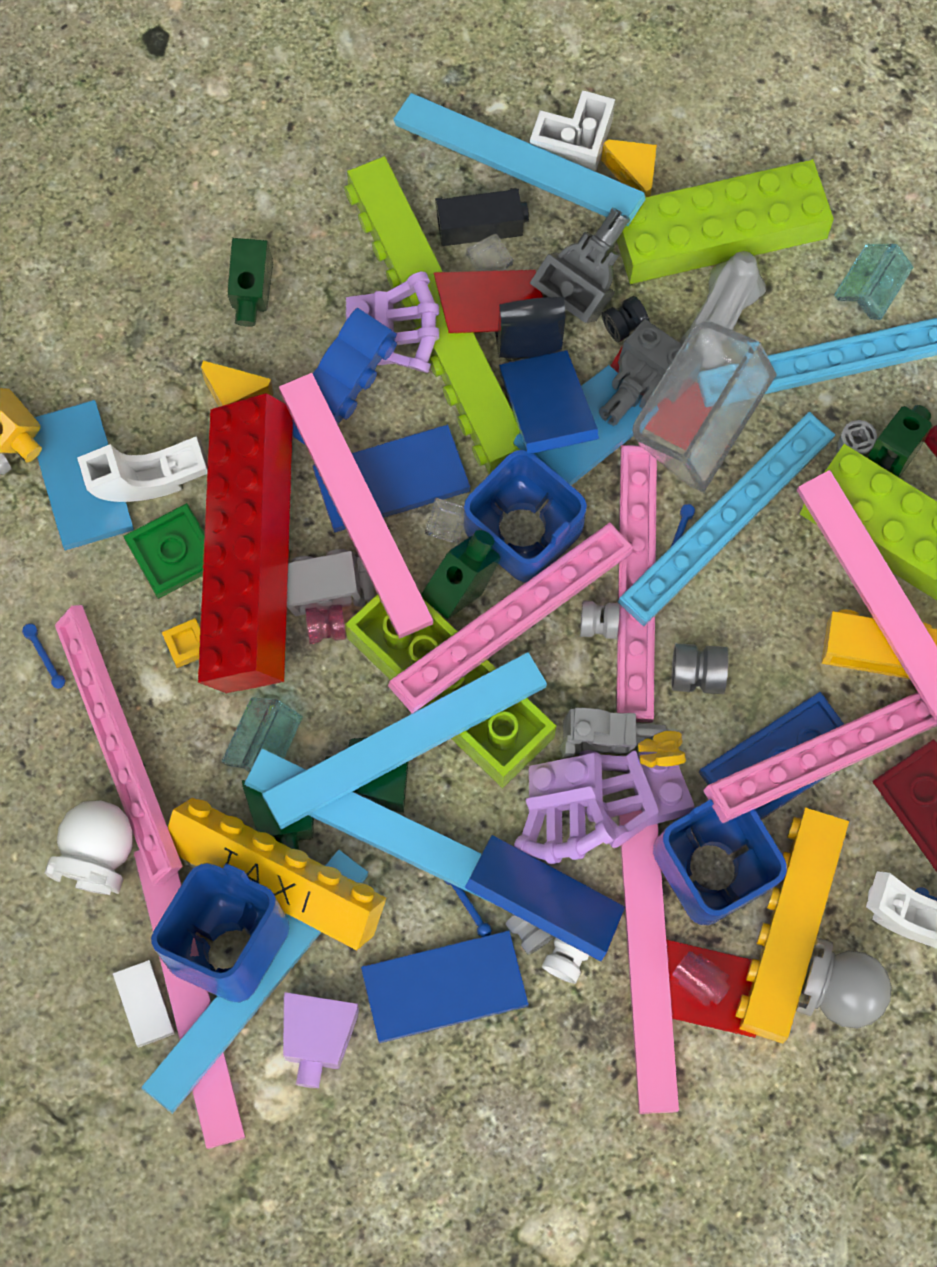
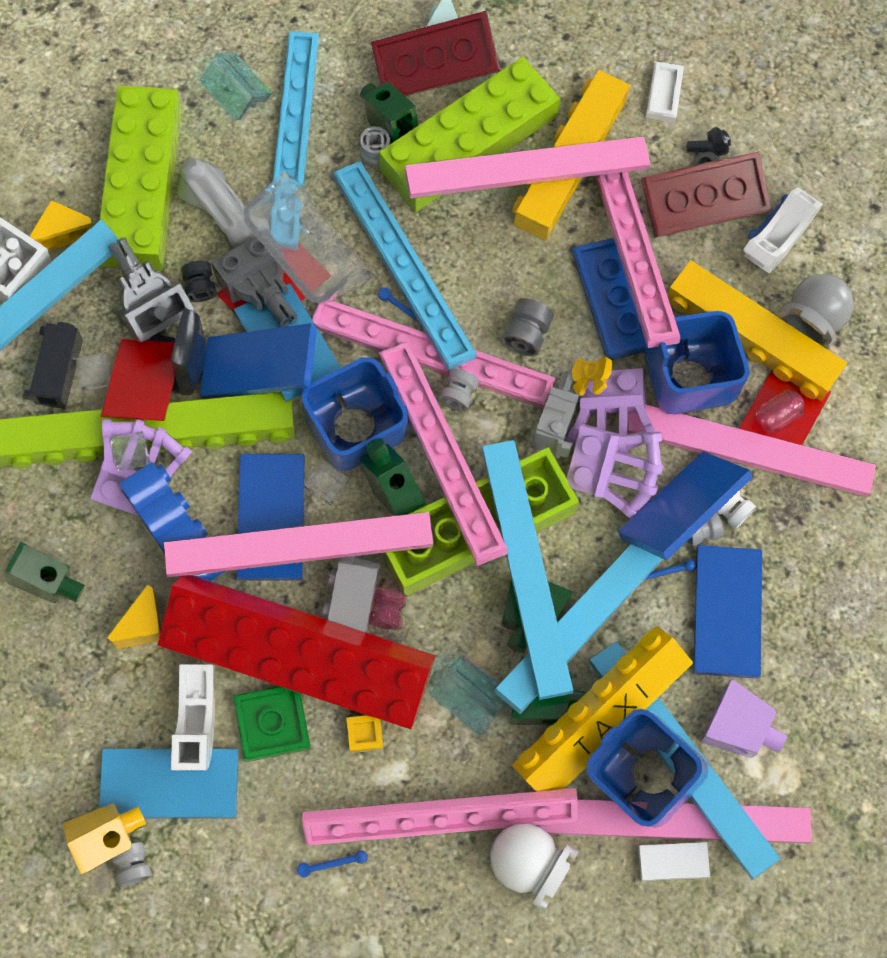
camera: 75 degrees left, 0 degrees up
none -> clear tile [109,431,150,471]

